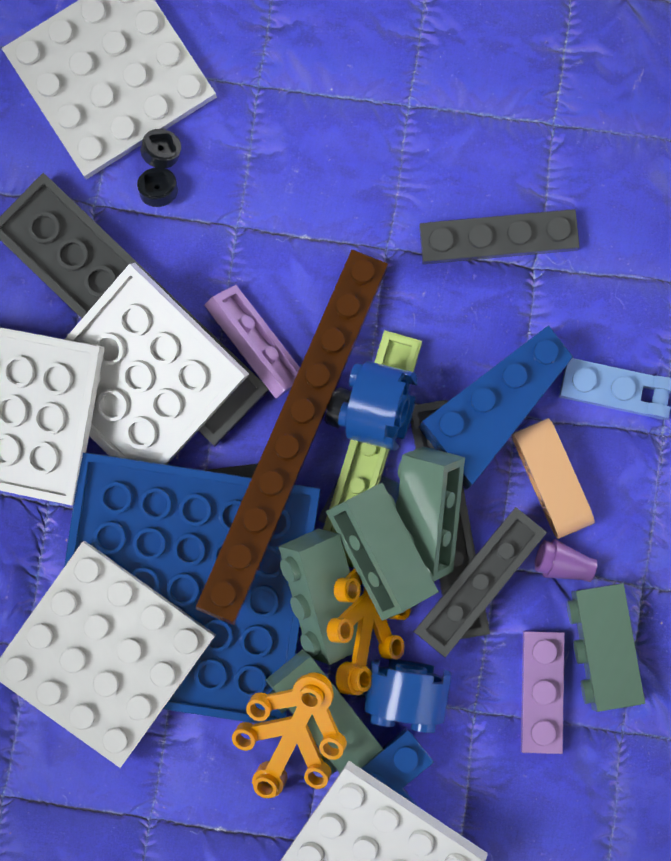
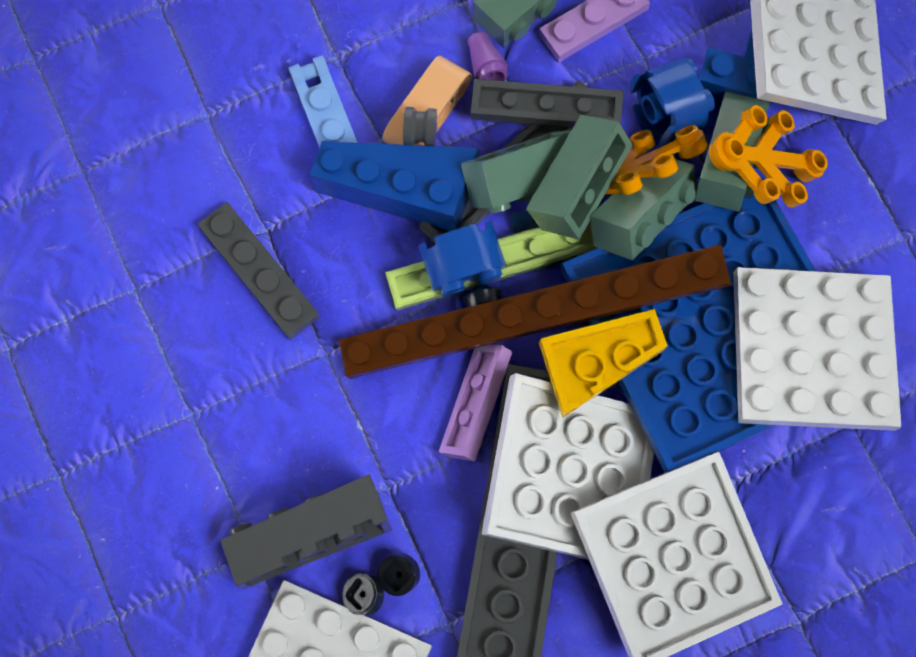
camera: 120 degrees left, 10 degrees down
none -> dark grey wedge [220,474,393,590]
none -> dark grey wheel [403,107,437,146]
none -> yellow wing [539,309,667,418]

